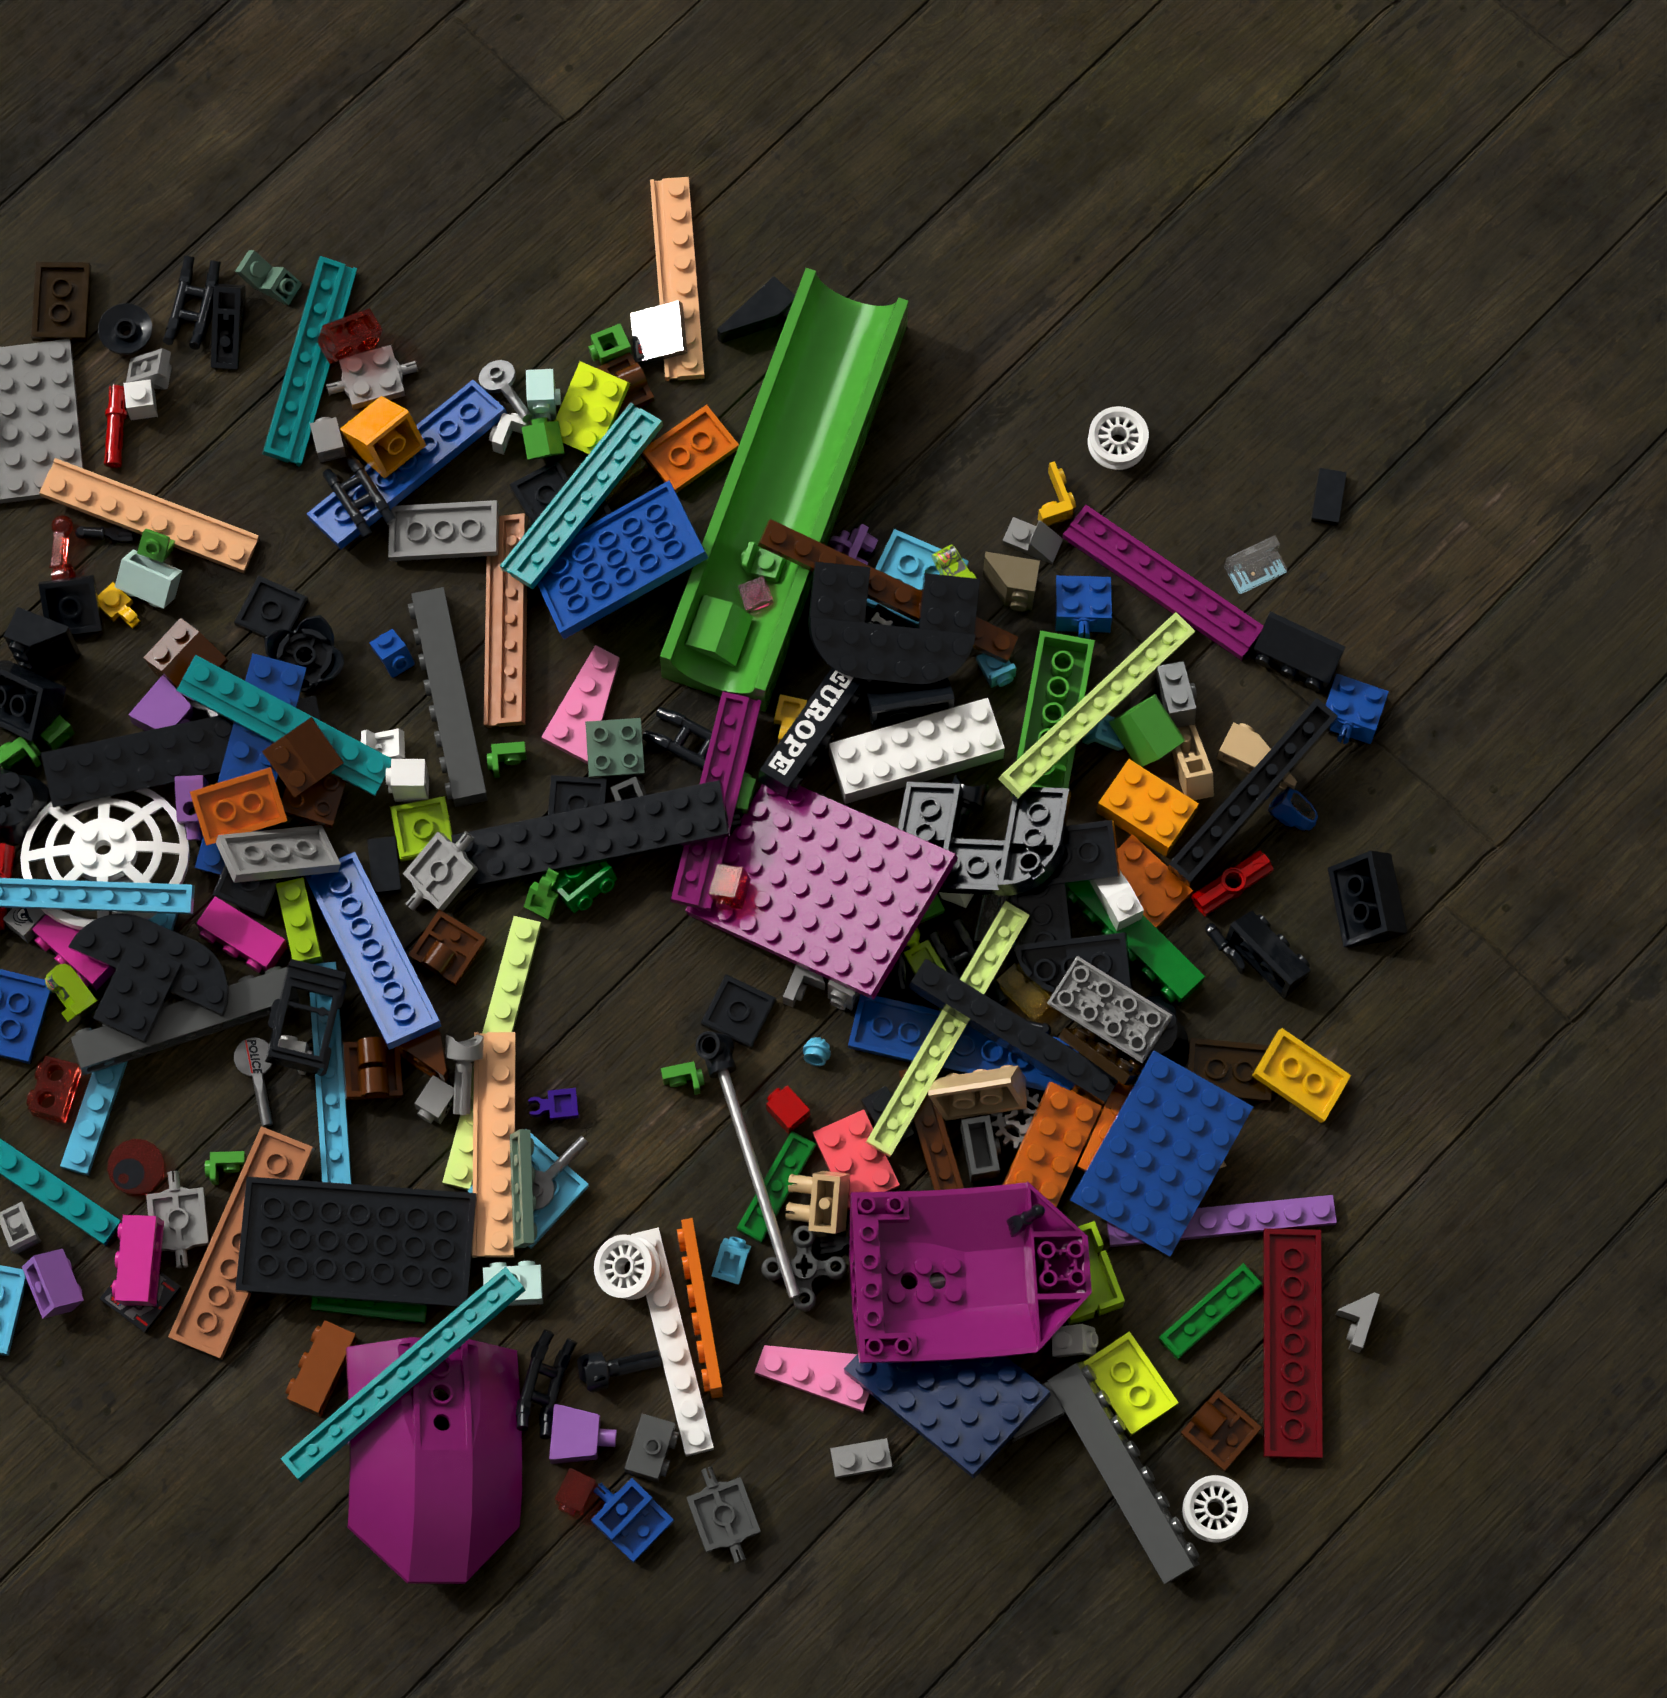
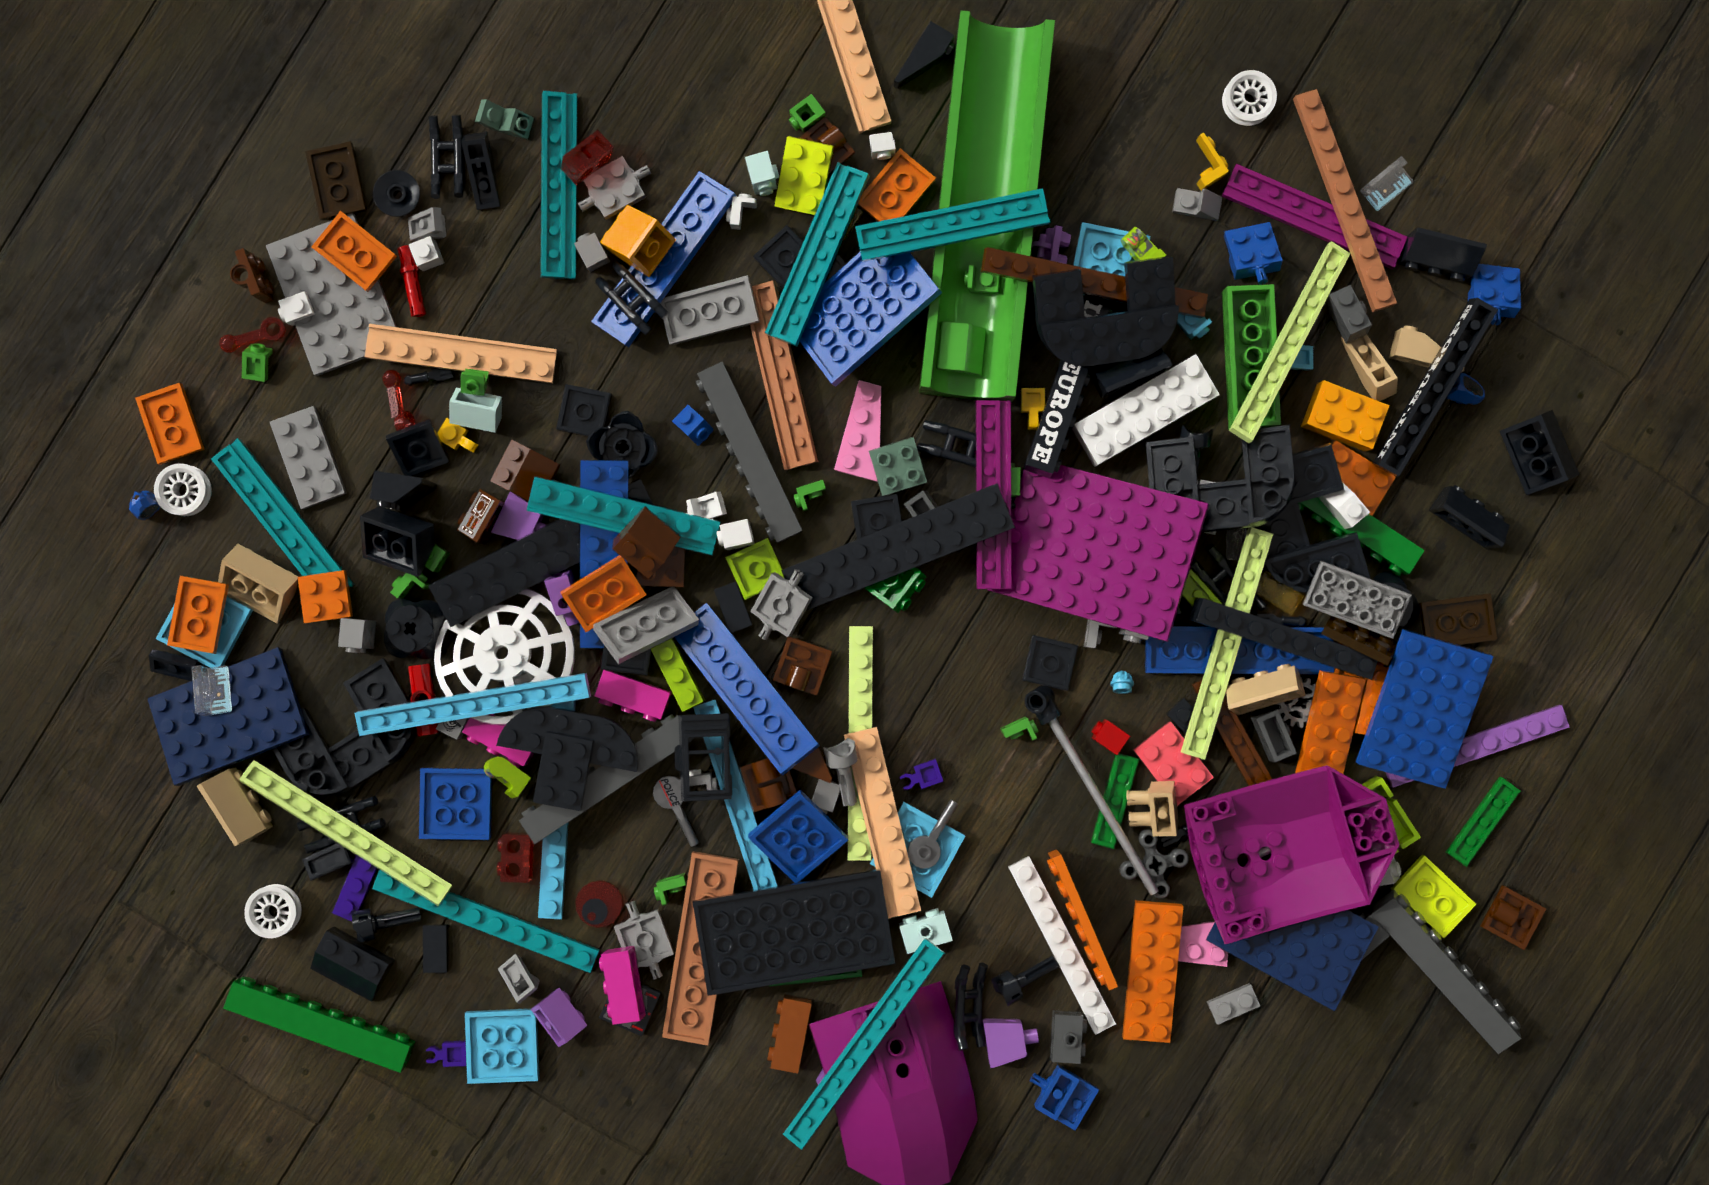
camera: 10 degrees left, 15 degrees up
flat silver piece [479,360,532,423] -> none
sand green plate [510,1129,537,1248] -> none
bright green brick [521,417,564,459] -> none
bright green plate [524,868,559,919] -> none
clear red brick [555,1468,597,1517] -> none
white wheel [594,1235,661,1300] -> none
tile [630,300,687,366] -> none
dark grey plate [686,1466,761,1564] -> none
clear red brick [709,864,751,911] -> none
medium azure bracket [711,1237,751,1285] -> none
clear pink plate [738,576,774,613] -> none
dark tan slope [983,552,1040,611] -> none
black piece [1006,1204,1045,1237] -> none
bright green slope [1109,694,1185,767] -> none
white wheel [1182,1475,1248,1542] -> none
red piece [1191,850,1274,916] -> none
black piece [1205,923,1245,974] -> none
yellow plate [1252,1028,1351,1123] -> none
dark red plate [1263,1228,1323,1459] -> none
black tile [1311,468,1347,526] -> none
light grey slope [1335,1292,1380,1353] -> none
none -> orange plate [311,211,397,292]
none -> reddish brown slope [457,489,505,545]
none -> blue plate [748,790,848,883]
none -> teal plate [855,188,1050,262]
none -> white bracket [869,132,896,160]
none -> orange plate [1122,900,1183,1043]
none -> nougat plate [1293,89,1397,312]

